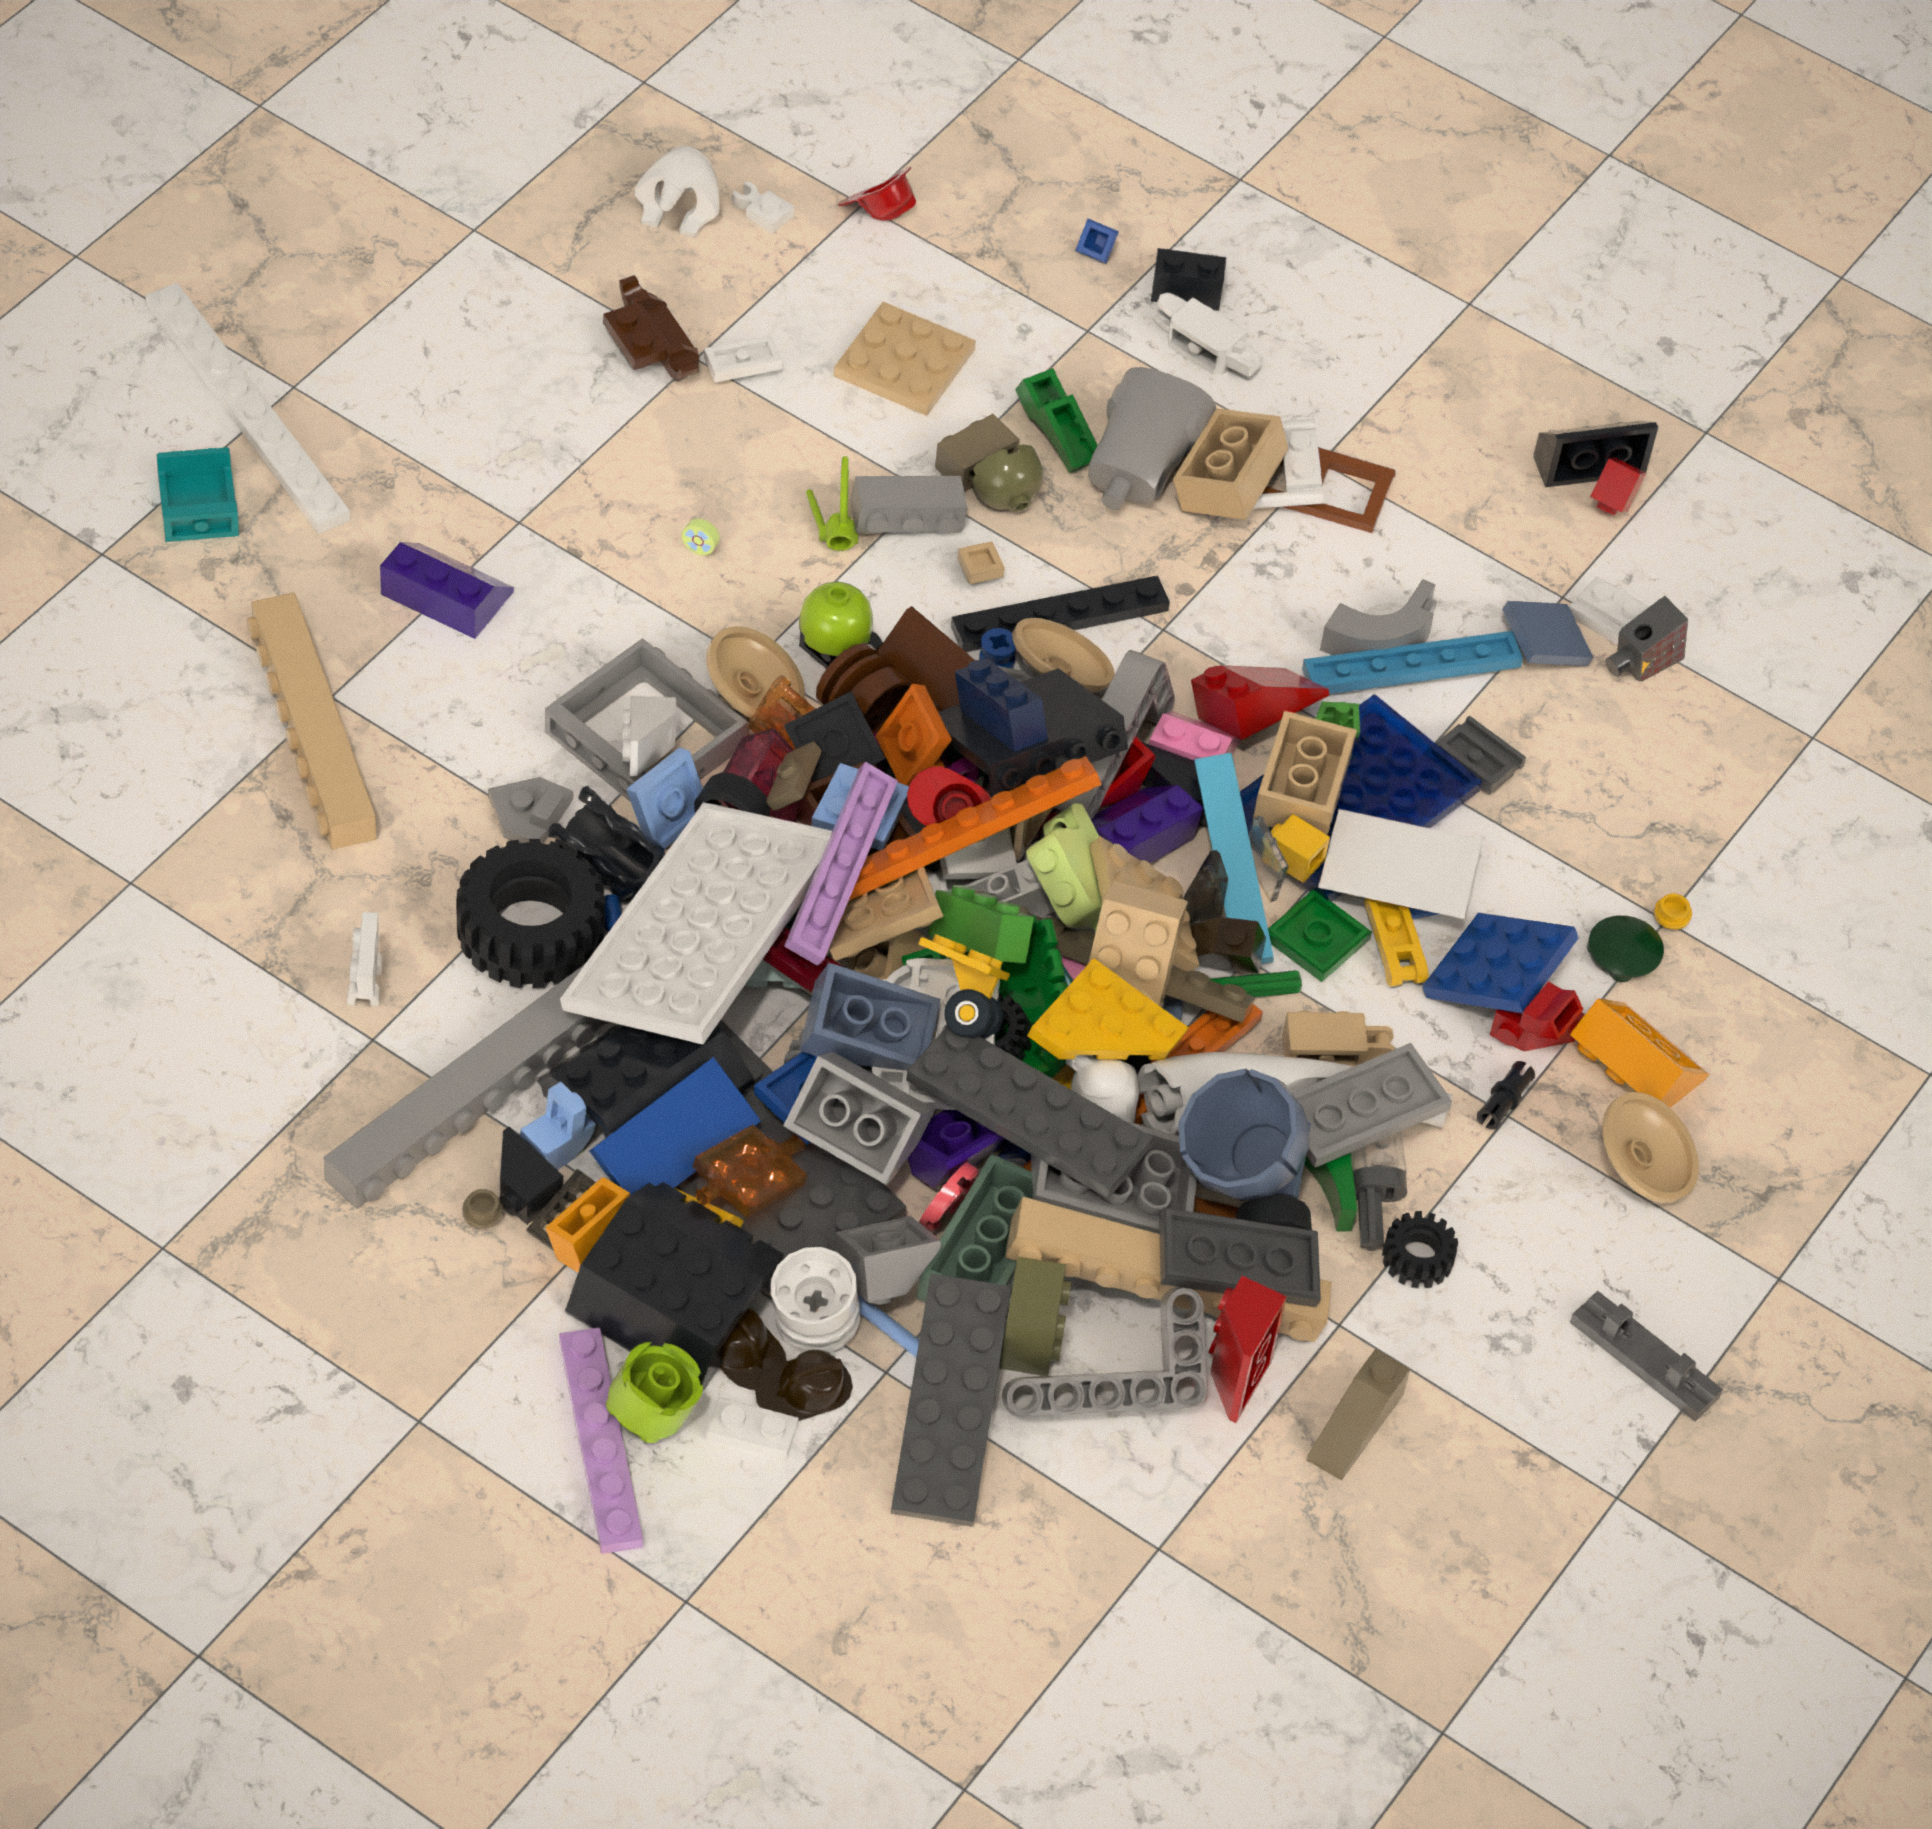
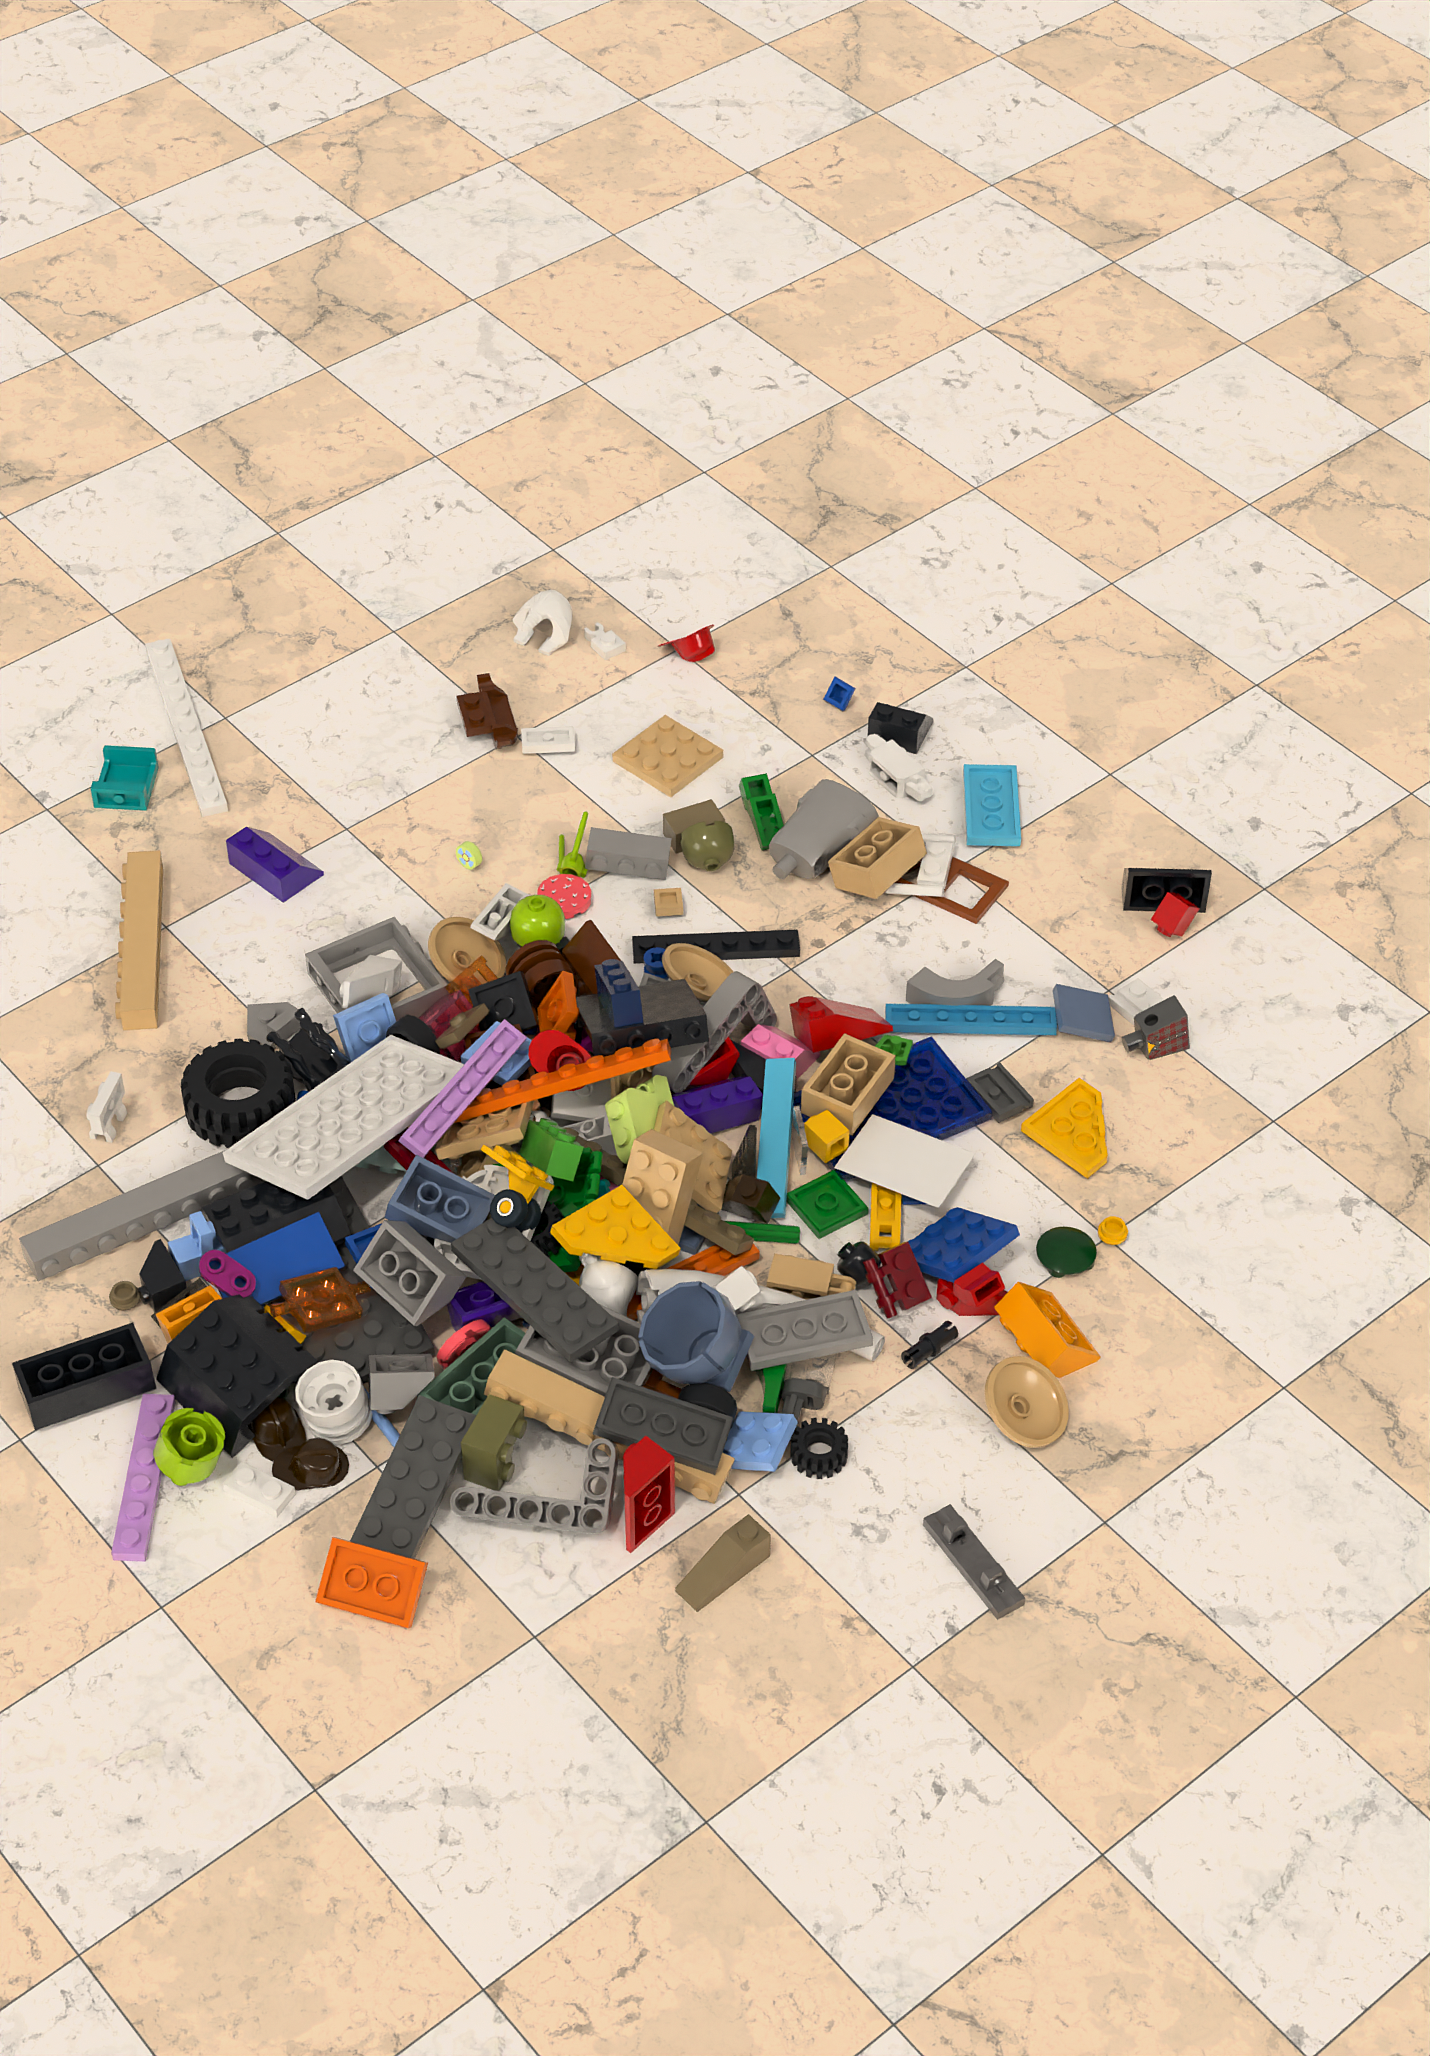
camera: 20 degrees right, 5 degrees down
none -> black brick [12,1322,157,1430]
none -> magenta plate [199,1250,256,1298]
none -> orange plate [315,1537,428,1628]
none -> white slope [470,883,530,940]
none -> coral tile [537,874,591,919]
none -> white brick [712,1266,761,1313]
none -> light blue plate [723,1411,798,1472]
none -> black head [837,1241,881,1286]
none -> dark red plate [863,1242,932,1319]
none -> medium azure plate [963,764,1021,846]
none -> yellow plate [1021,1078,1108,1179]

